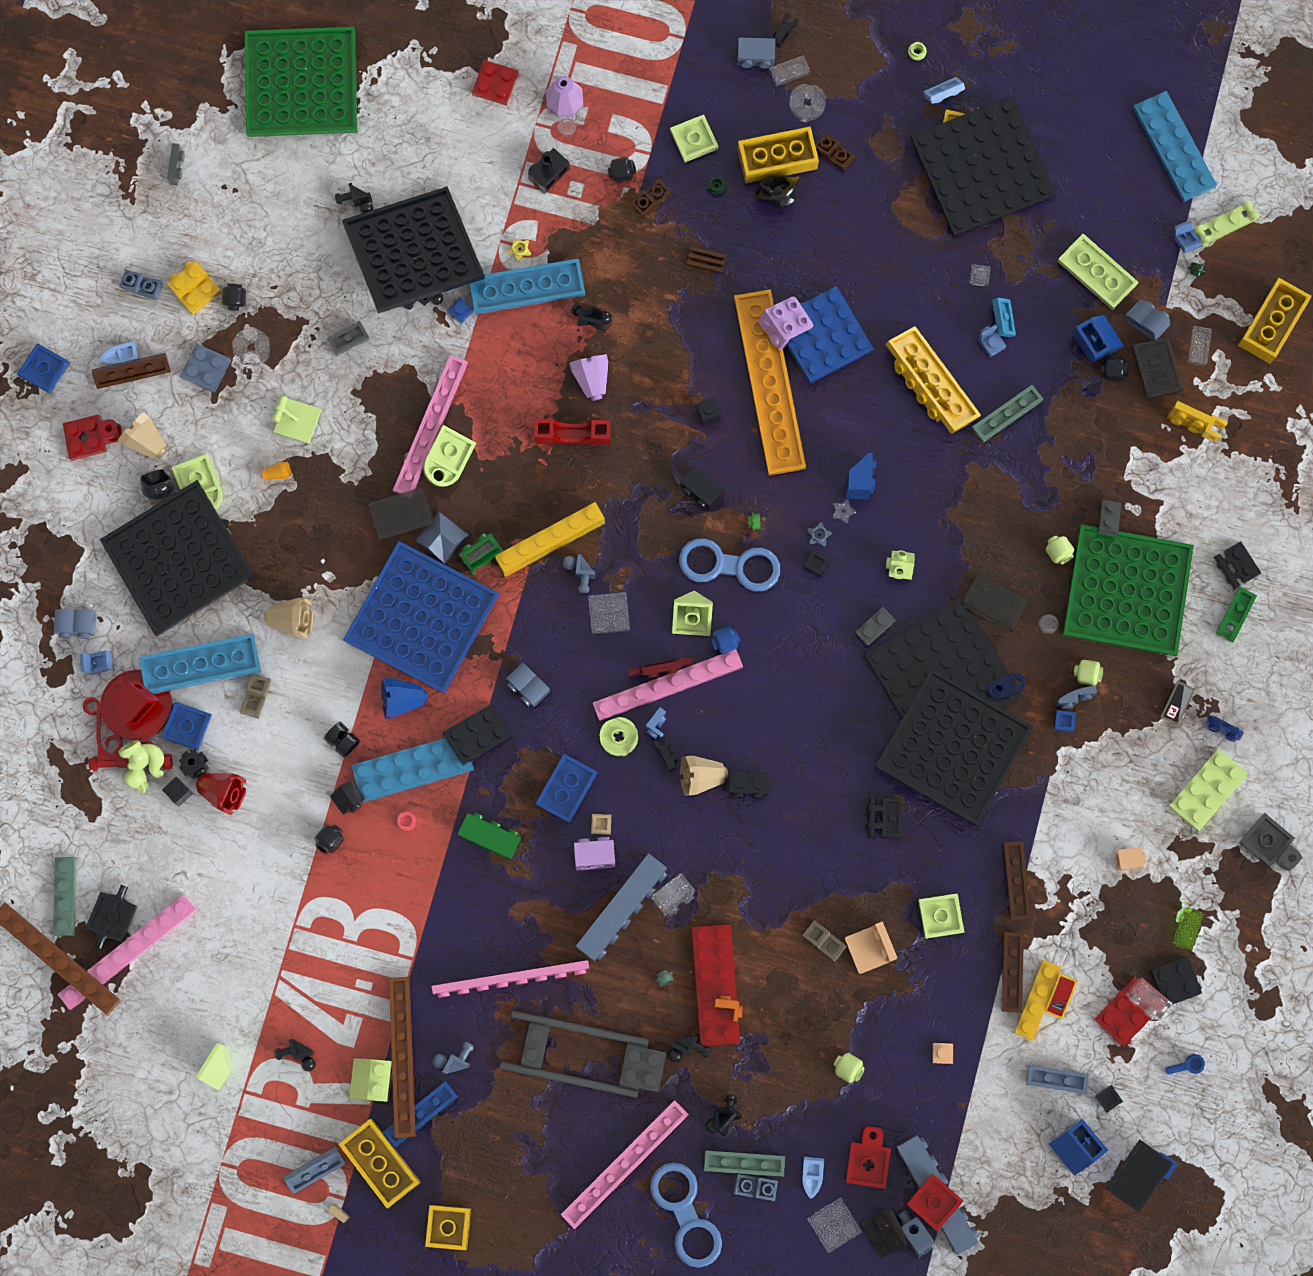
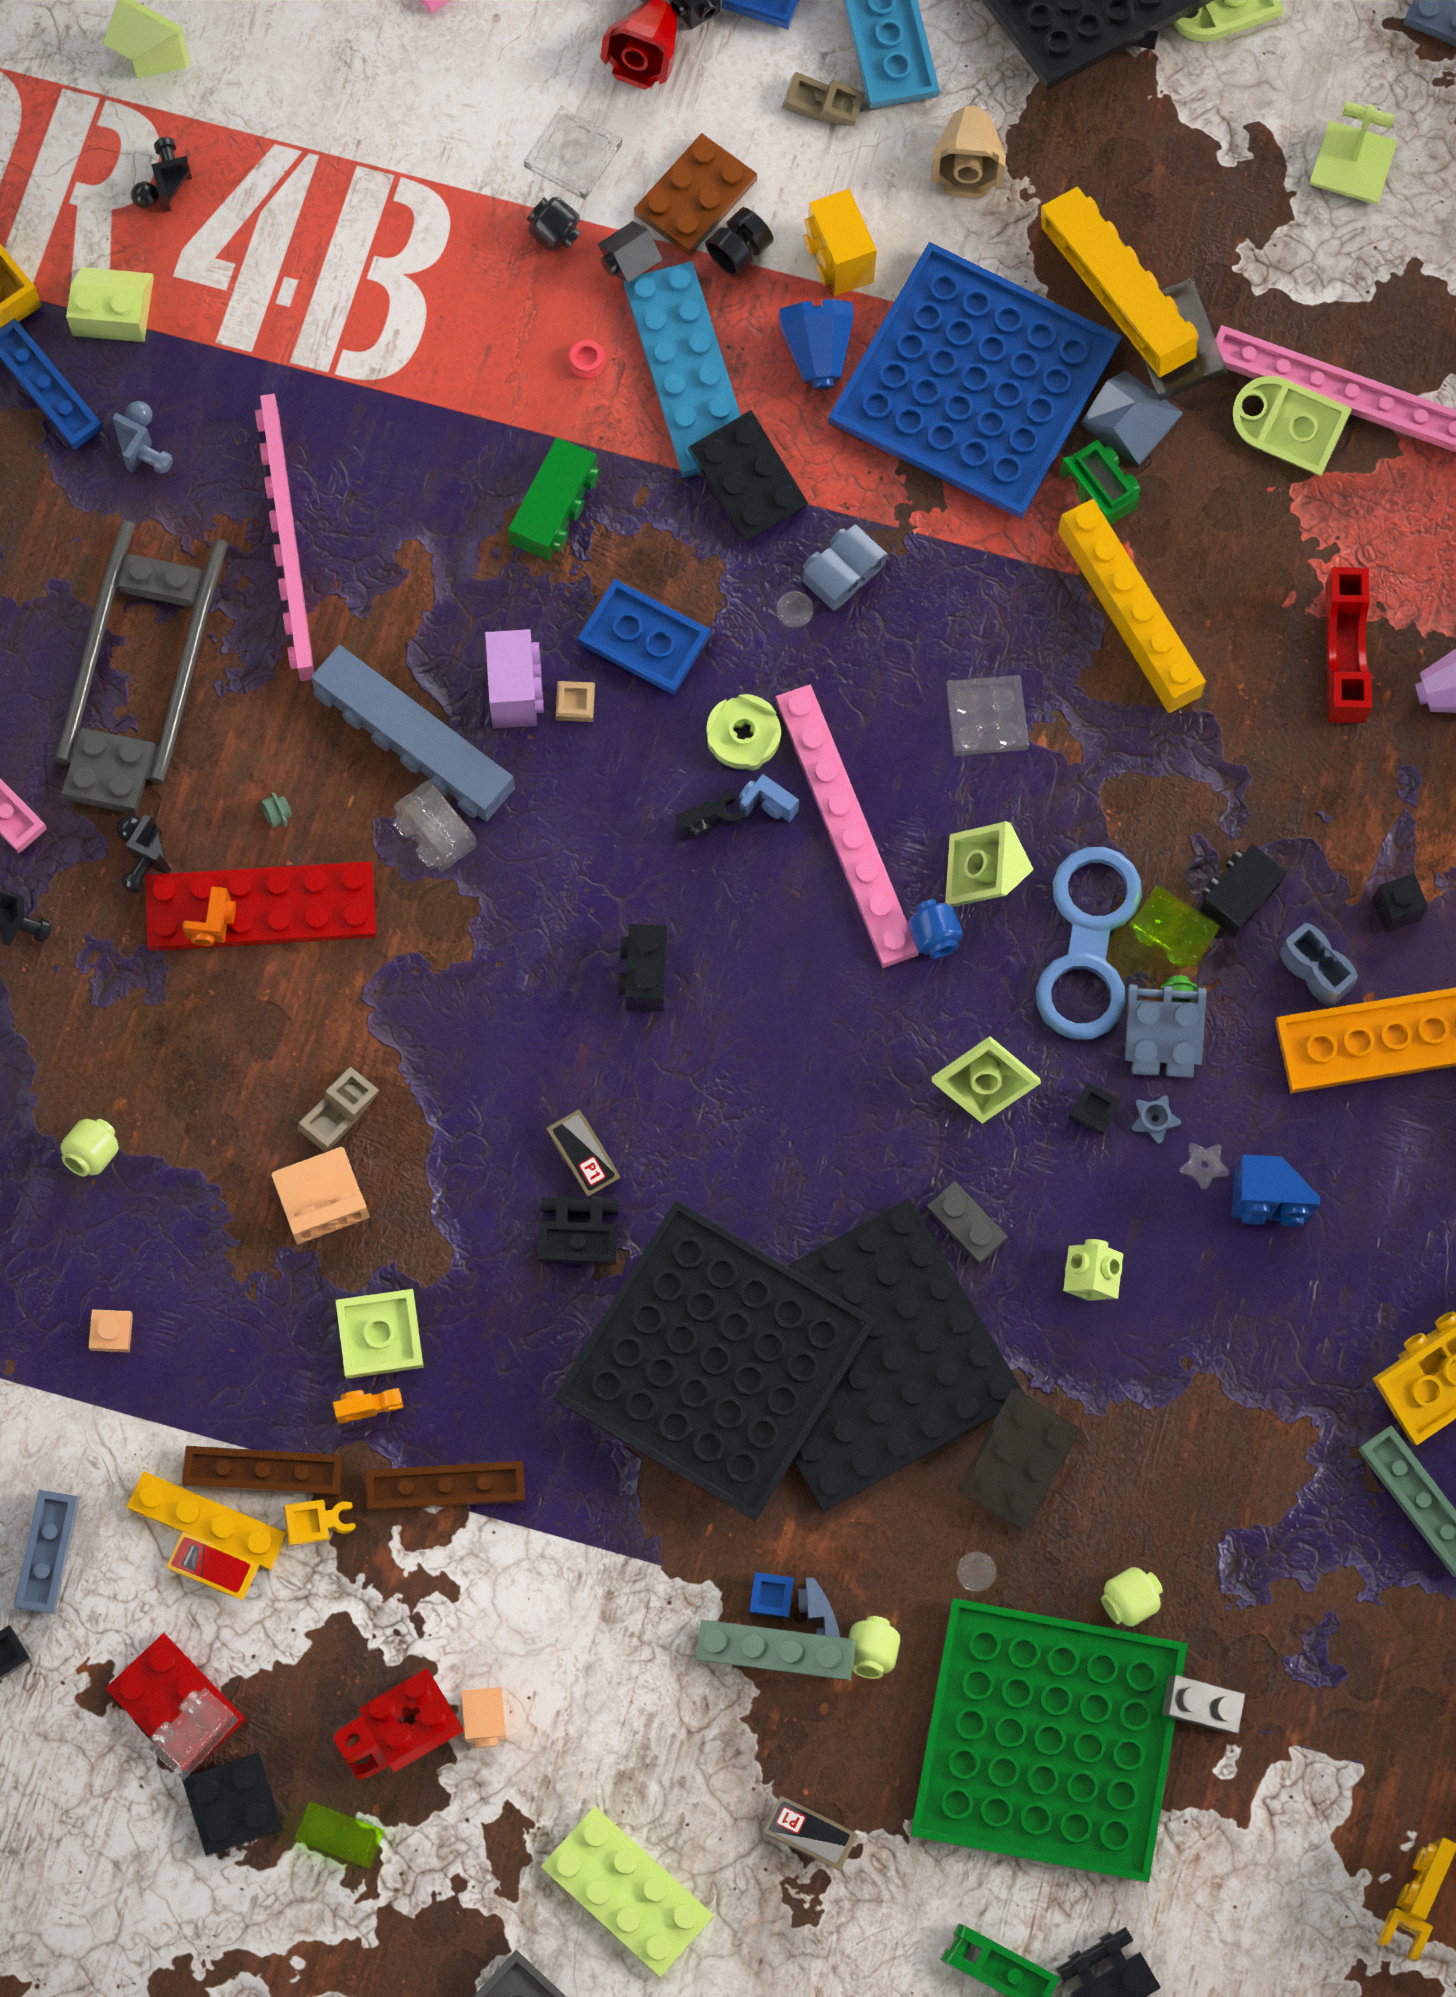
camera: 90 degrees right, 5 degrees down
light orange cone [261,461,291,481] -> none
dark orange plate [389,977,416,1138] -> none
sand blue piece [563,554,595,594] -> none
dark red plate [628,656,693,678] -> none
tan cone [680,756,728,796] -> none
clear blue plate [988,673,1026,700] -> none
blue plate [1165,1054,1205,1075] -> none
clear blue plate [1205,715,1244,742] -> none
none -> yellow plate [283,1500,356,1546]
none -> light orange plate [333,1388,404,1424]
none -> red plate [333,1668,464,1780]
none -> slope [545,1109,621,1197]
none -> dark orange plate [634,133,757,256]
none -> sand green plate [695,1619,857,1681]
none -> clear plate [777,591,814,628]
none -> yellow brick [803,188,877,297]
none -> yellowish green slope [932,1036,1041,1124]
none -> yellow brick [1041,186,1199,378]
none -> sand blue plate [1124,984,1206,1077]
none -> clear neon green bracket [1129,885,1221,968]
none -> sand blue brick [1280,922,1358,1007]

